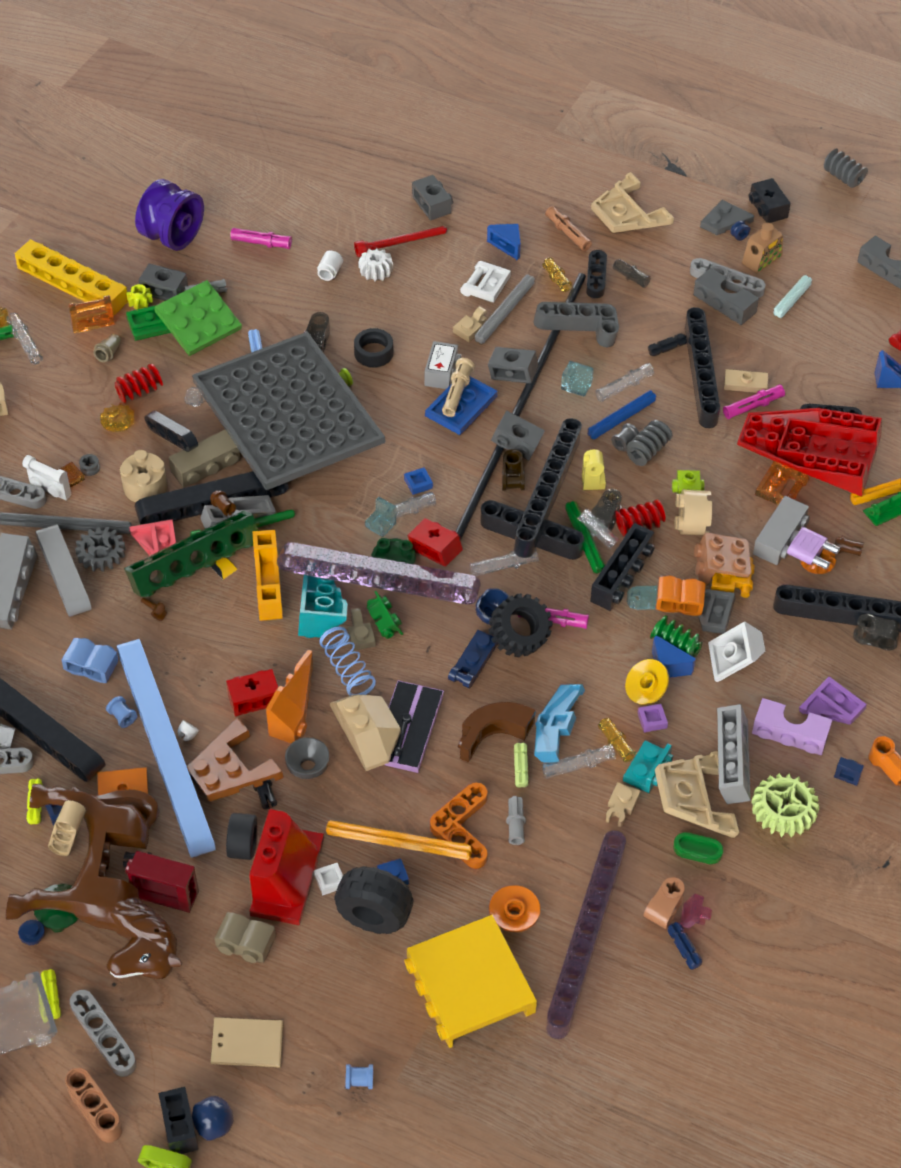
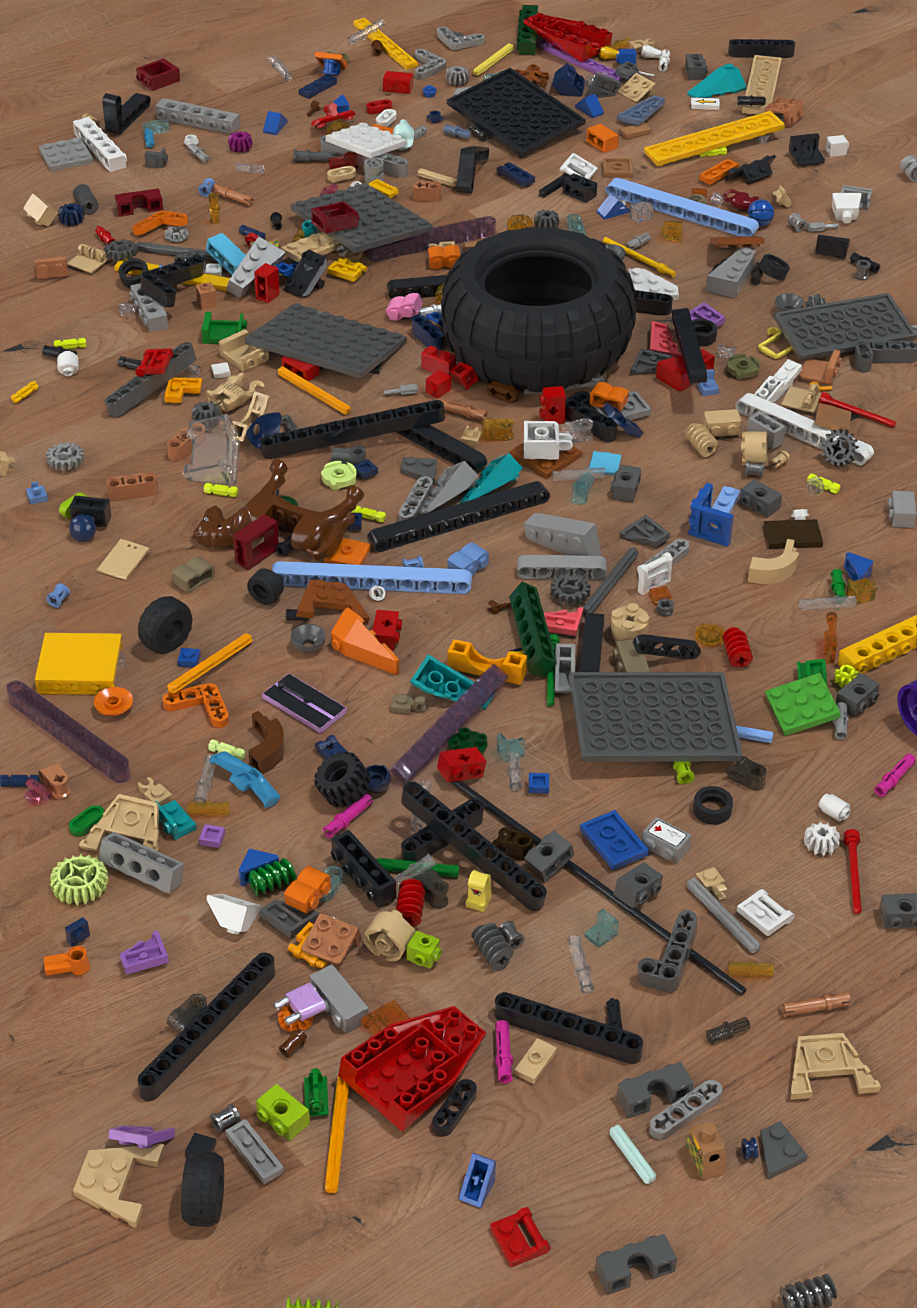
camera: 115 degrees right, 10 degrees down
tan beam [48,801,86,856] -> none
light grey beam [70,990,136,1077] -> none
dark tan cone [94,334,121,362] -> none
reddish brown pin [210,490,236,516] -> none
red windscreen [249,809,324,926] -> none
white tile [314,862,343,895] -> none
light blue piece [319,626,376,696] -> none
tan wedge [330,695,401,771] -> none
green hinge [366,591,403,639] -> none
tan pin [442,358,475,417] -> none
blue slope [487,224,521,260] -> none
light grey axle [506,796,526,845] -> none
black beam [586,250,607,299] -> none
blue axle [587,390,656,439] -> none
yellow dish [625,659,669,705] -> none
black brick [749,178,791,223] -> none
lavender arch [752,698,833,755] -> none

